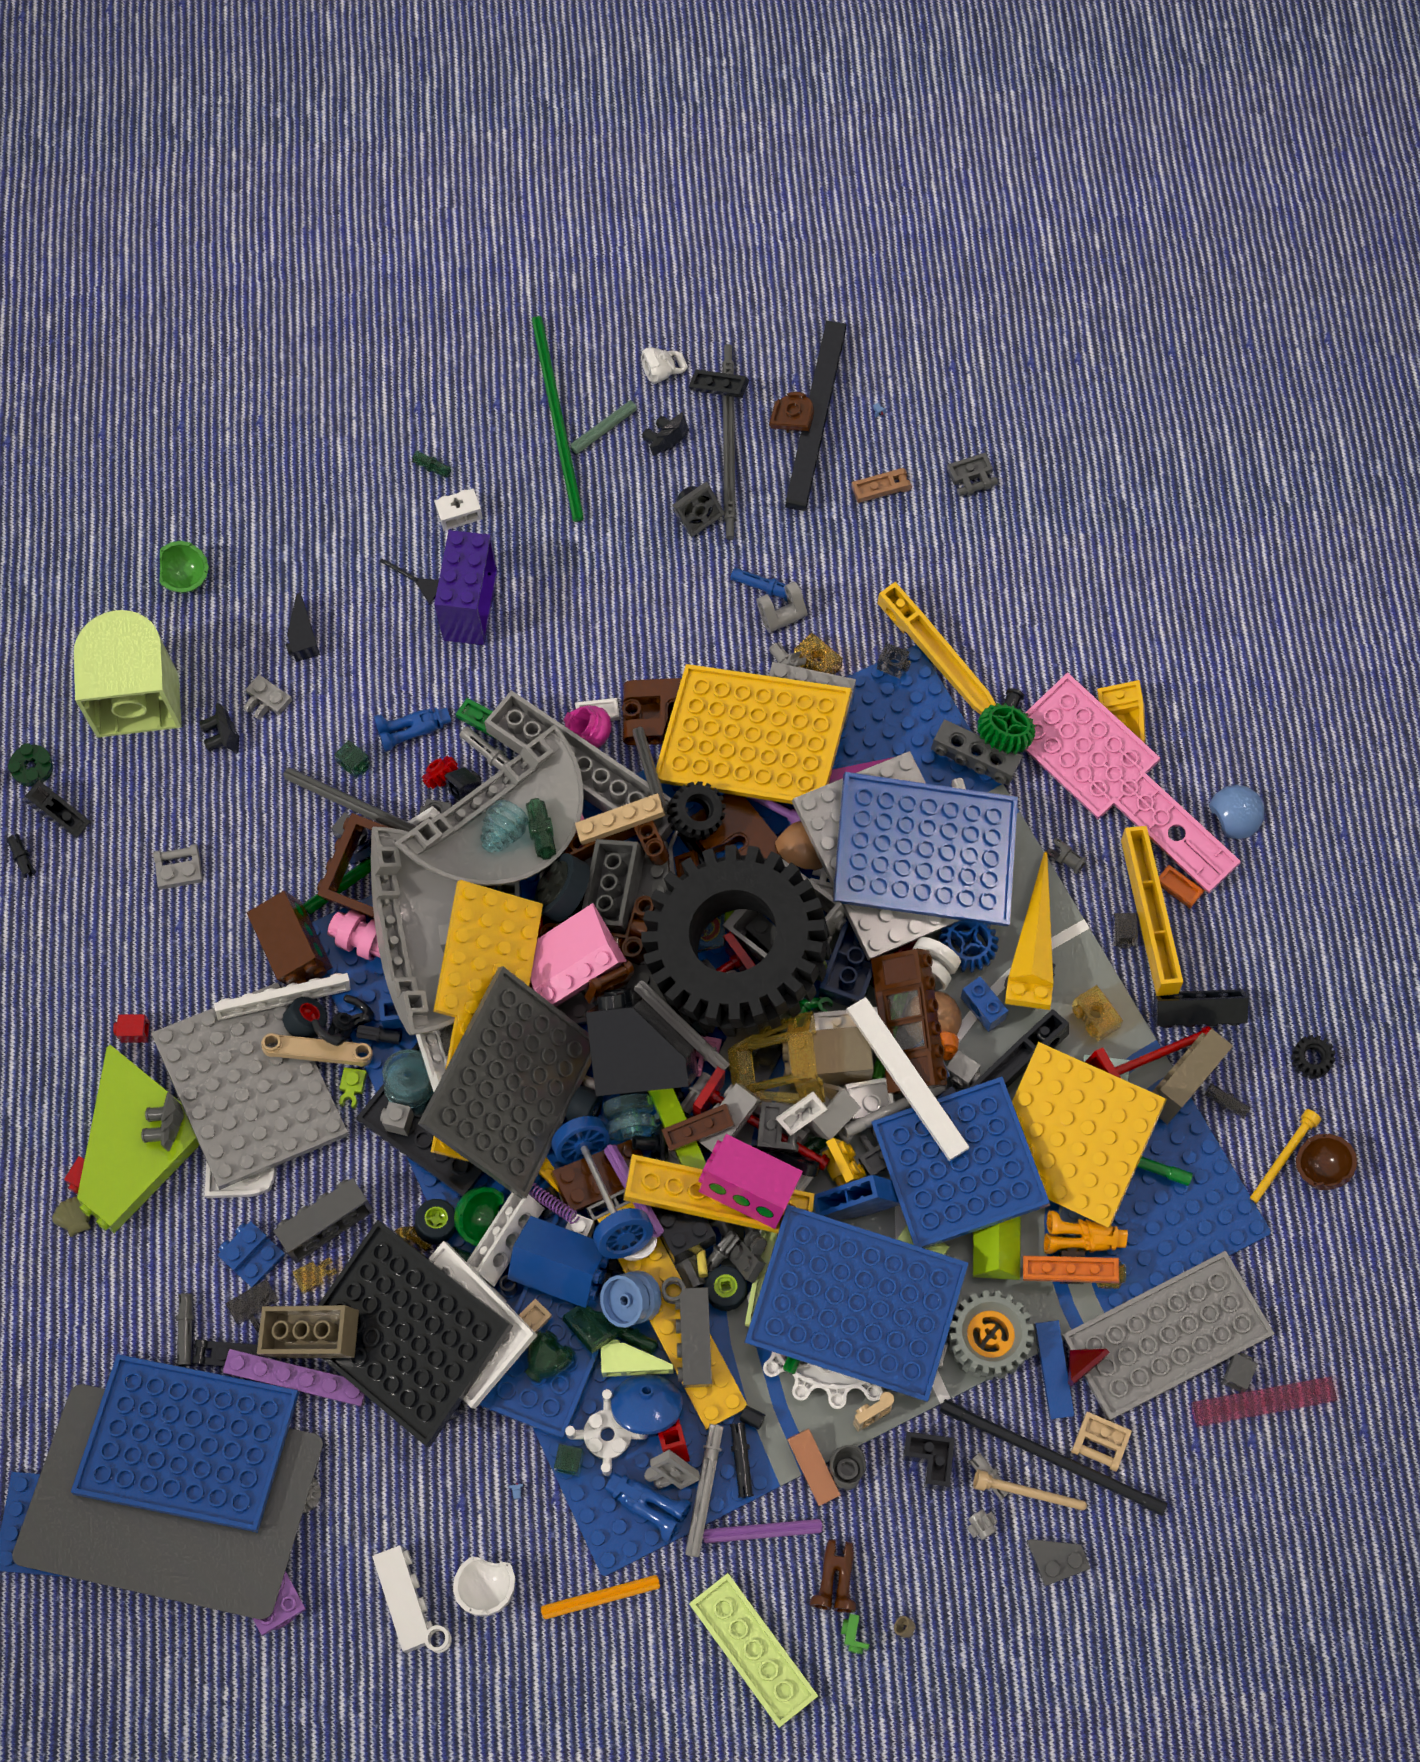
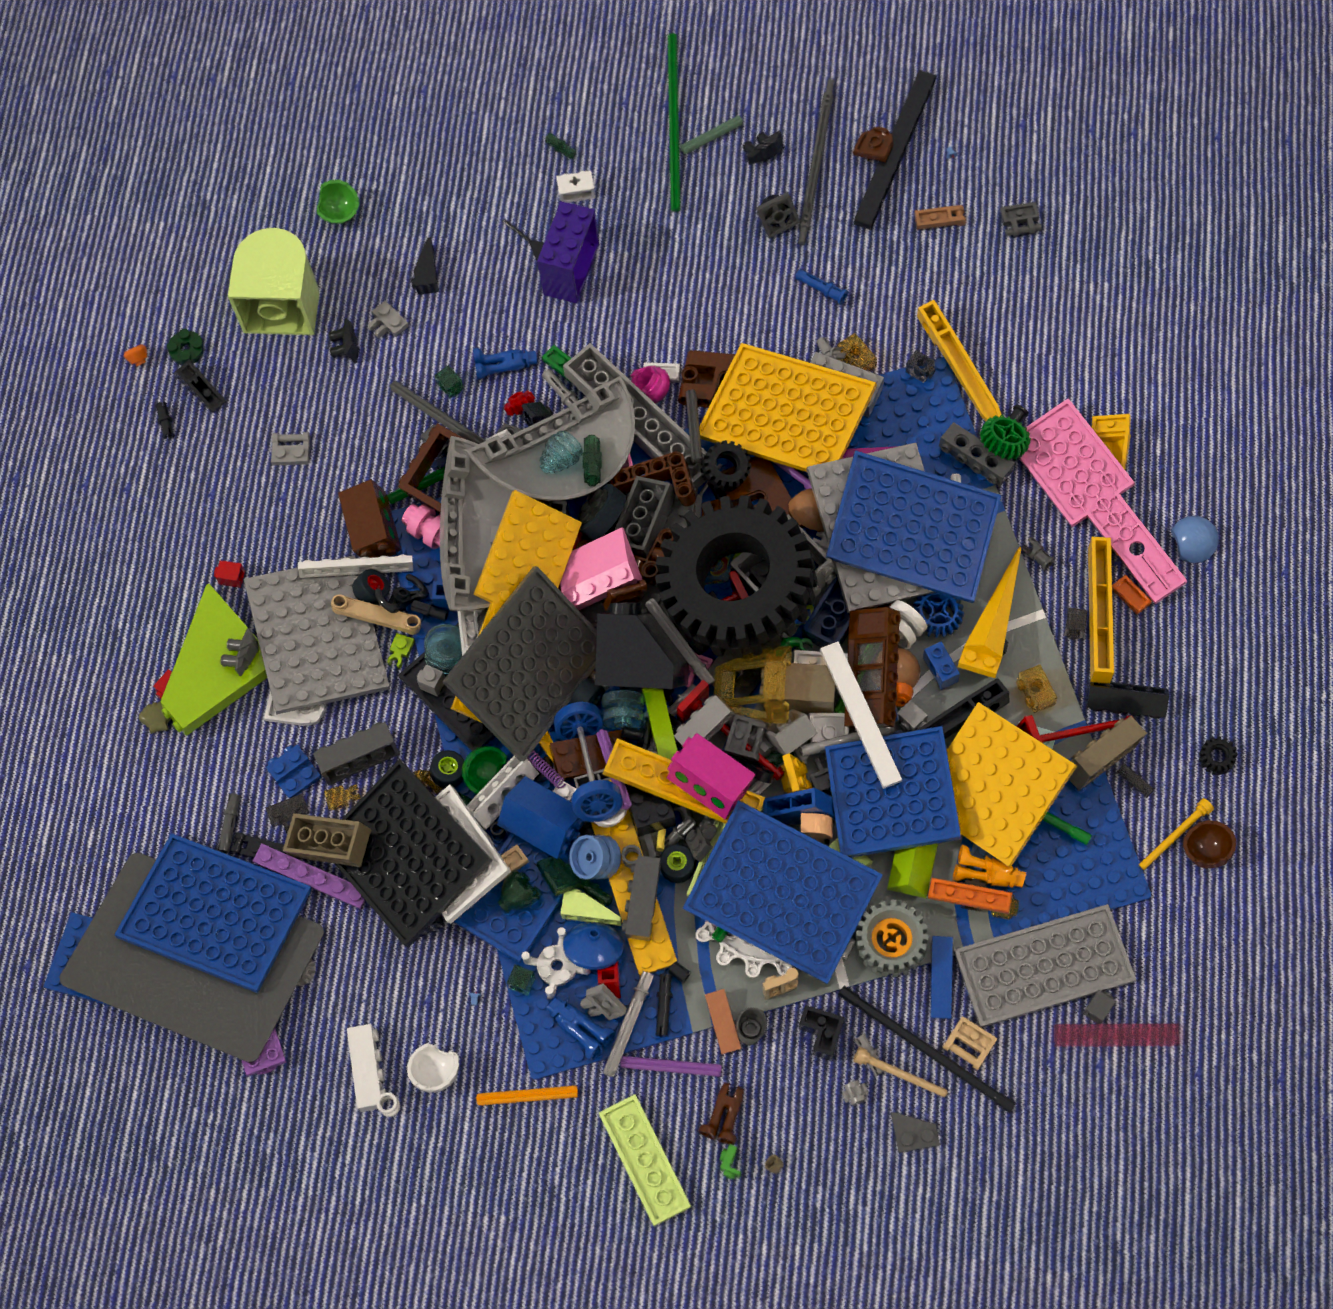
camera: 15 degrees right, 0 degrees up
tan plate [575,793,665,845] -> none
white piece [641,347,688,384] -> none
reddish brown plate [662,1104,735,1152] -> none
black plate [689,369,750,398] -> none
light grey connector [756,581,808,633] -> none
white slope [776,1091,828,1136] -> none
dark red slope [1068,1349,1110,1387] -> none
none -> light nougat brick [801,813,833,844]

